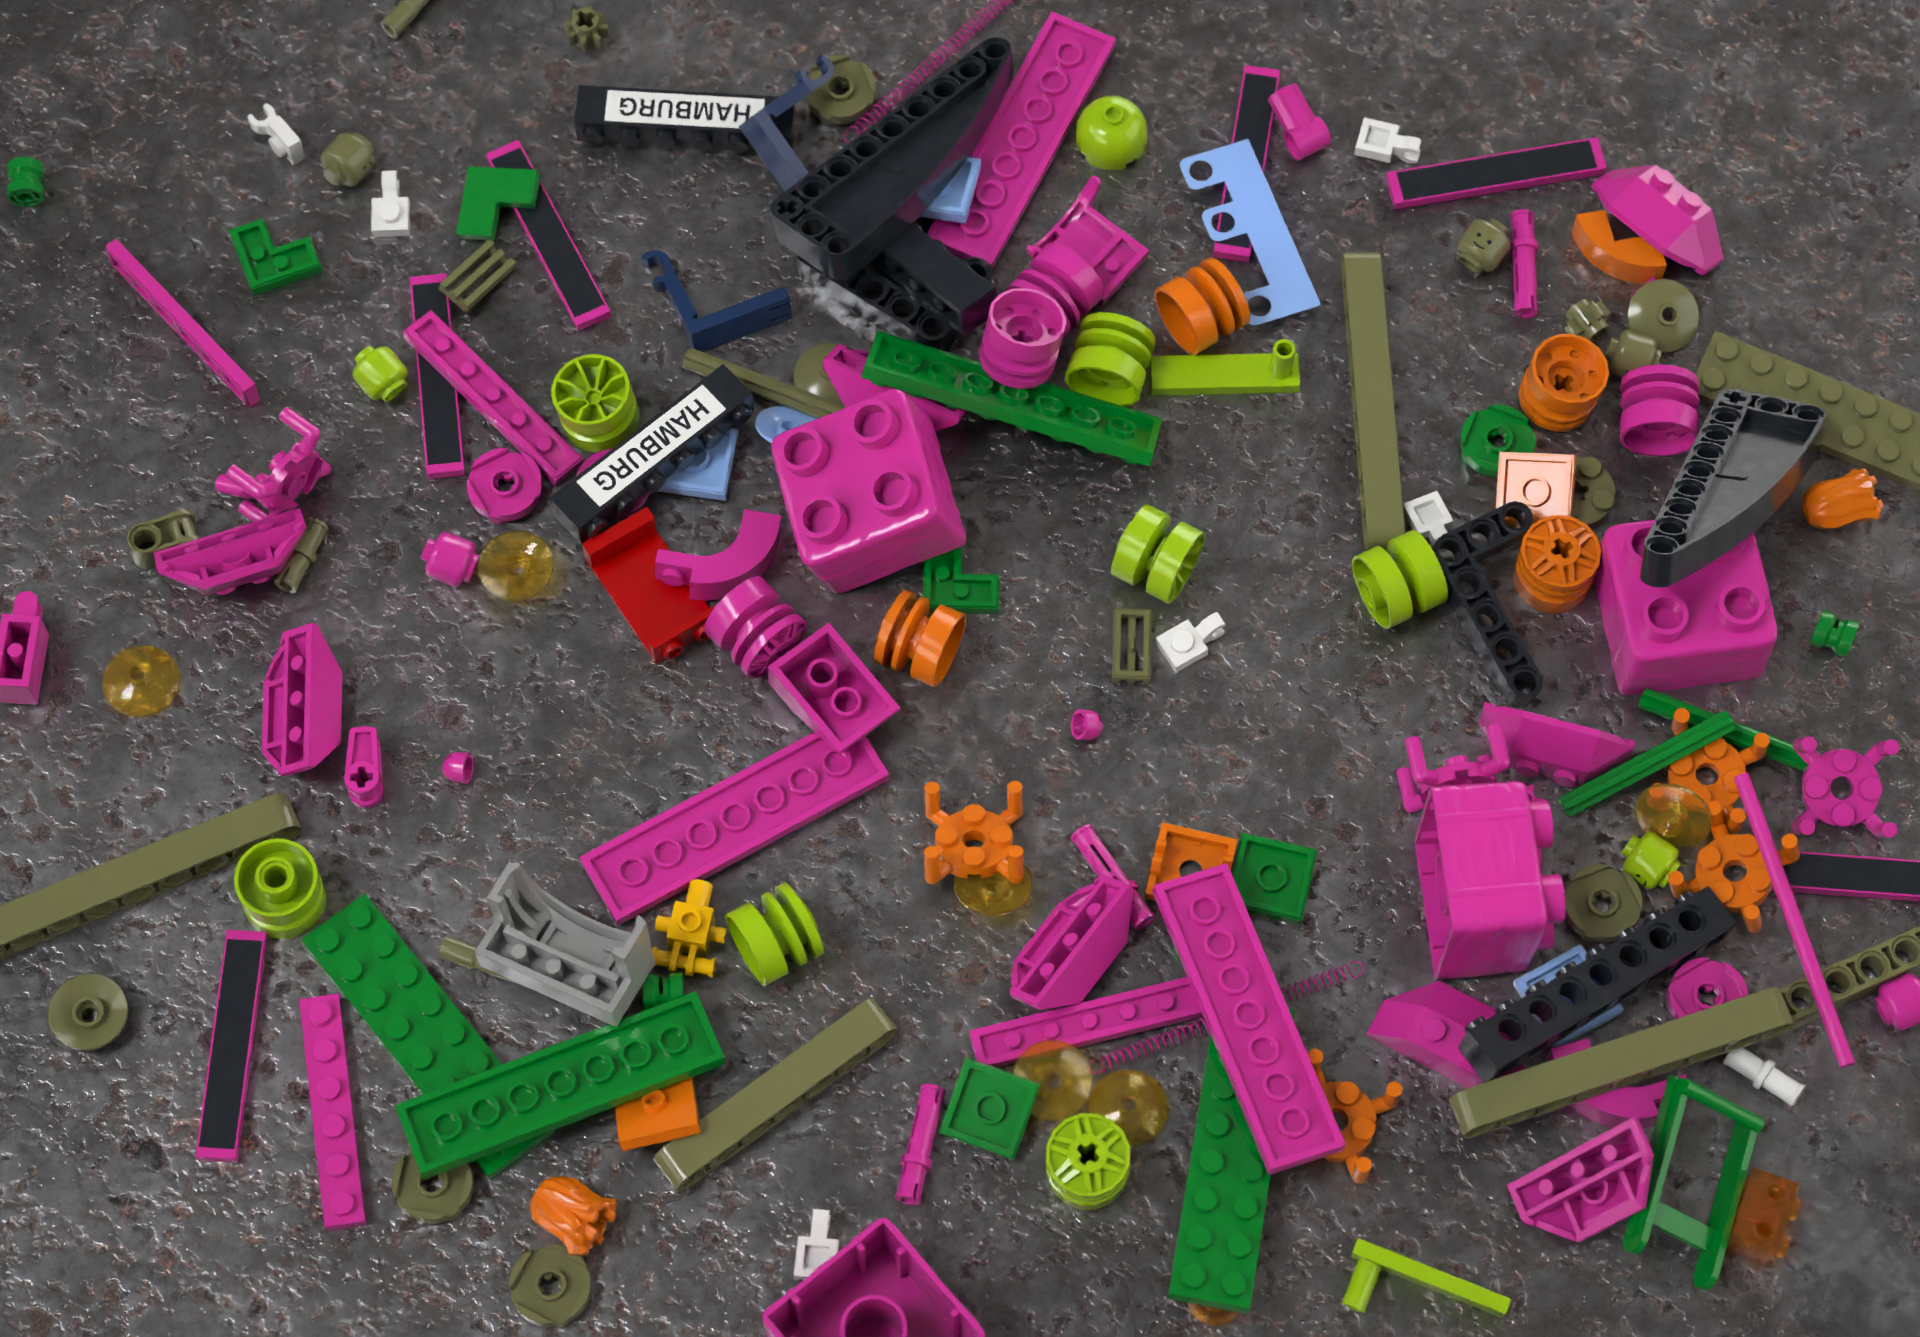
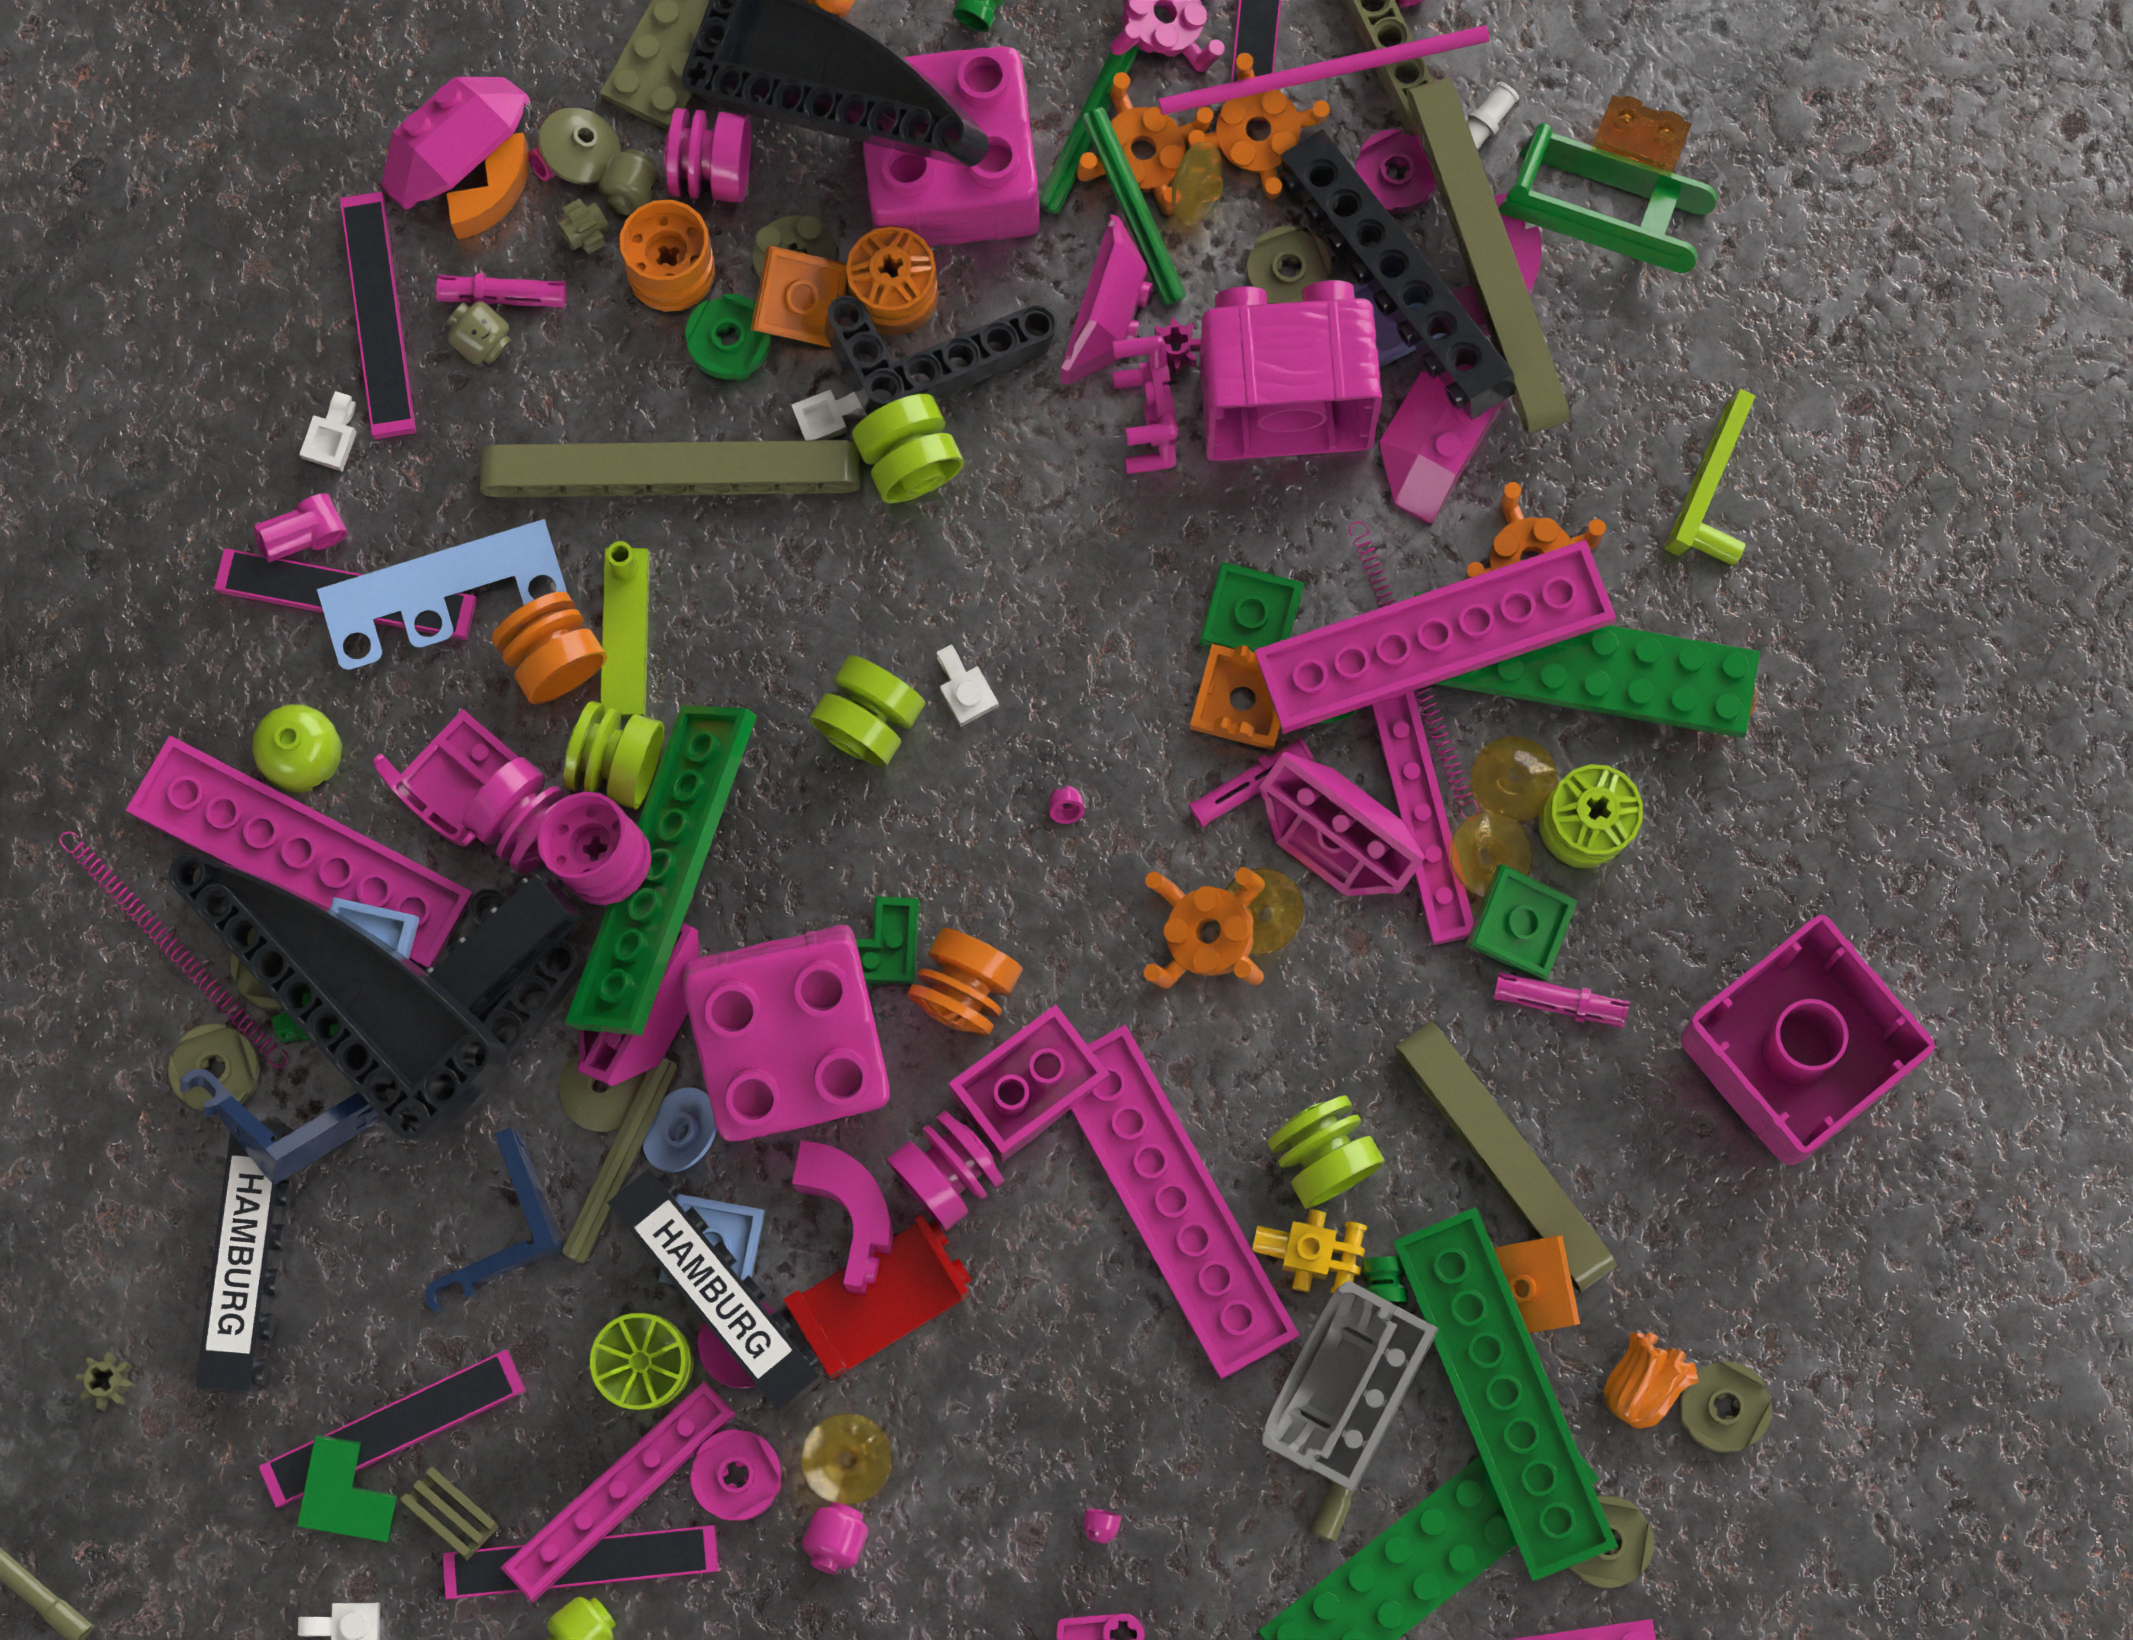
camera: 85 degrees left, 10 degrees up
white plate [794,1209,839,1280] -> none
olive tile [1112,608,1152,684] -> none
dark pink wedge [1507,1117,1654,1242] -> none
lime head [1621,831,1681,889] -> none

